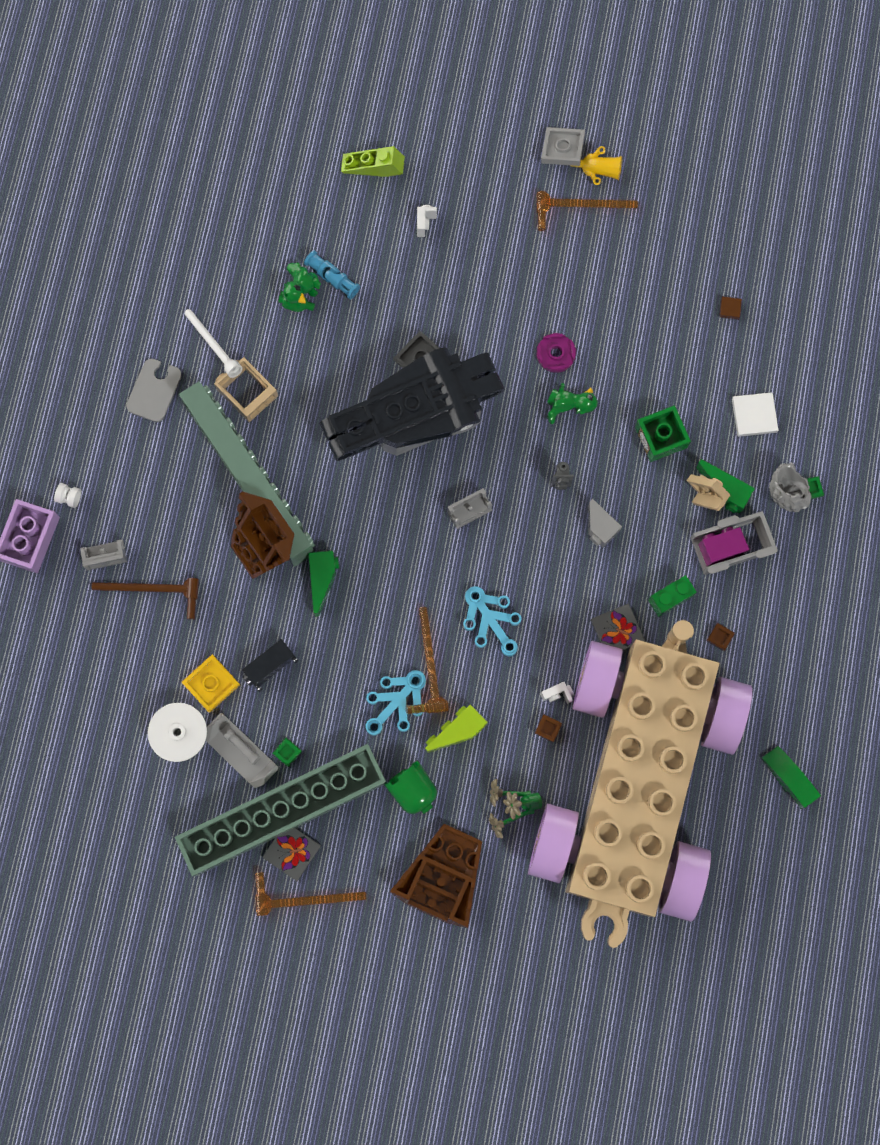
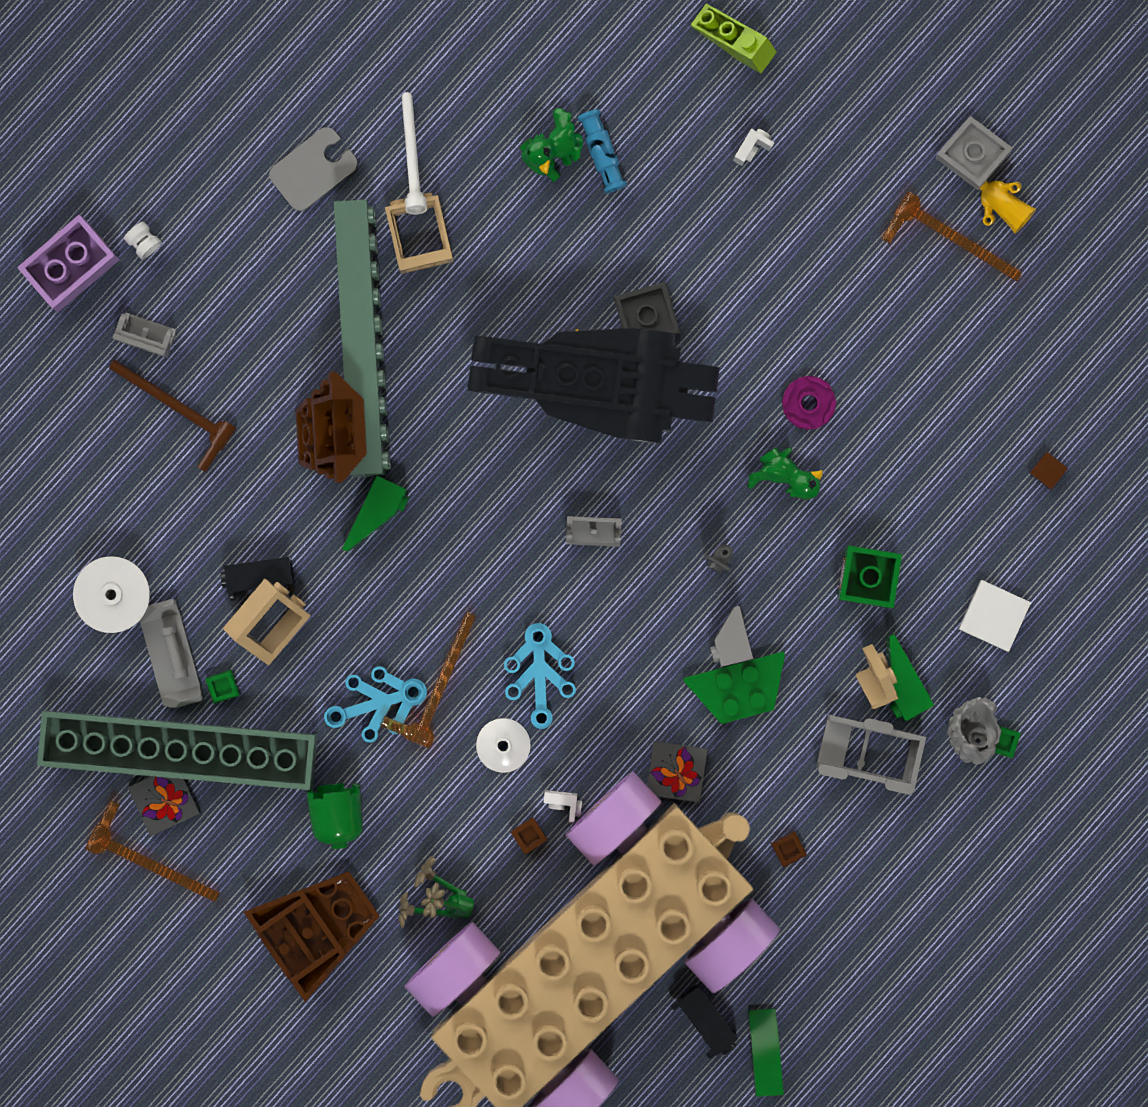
camera: 35 degrees right, 10 degrees up
yellow tile [182,654,240,713] -> none
lime slope [425,705,488,753] -> none
green piece [648,575,697,617] -> none
magenta piece [698,527,749,567] -> none
none -> tan window [223,579,311,666]
none -> white dish [476,718,530,773]
none -> black brick [670,983,738,1059]
none -> green wing [683,651,785,724]

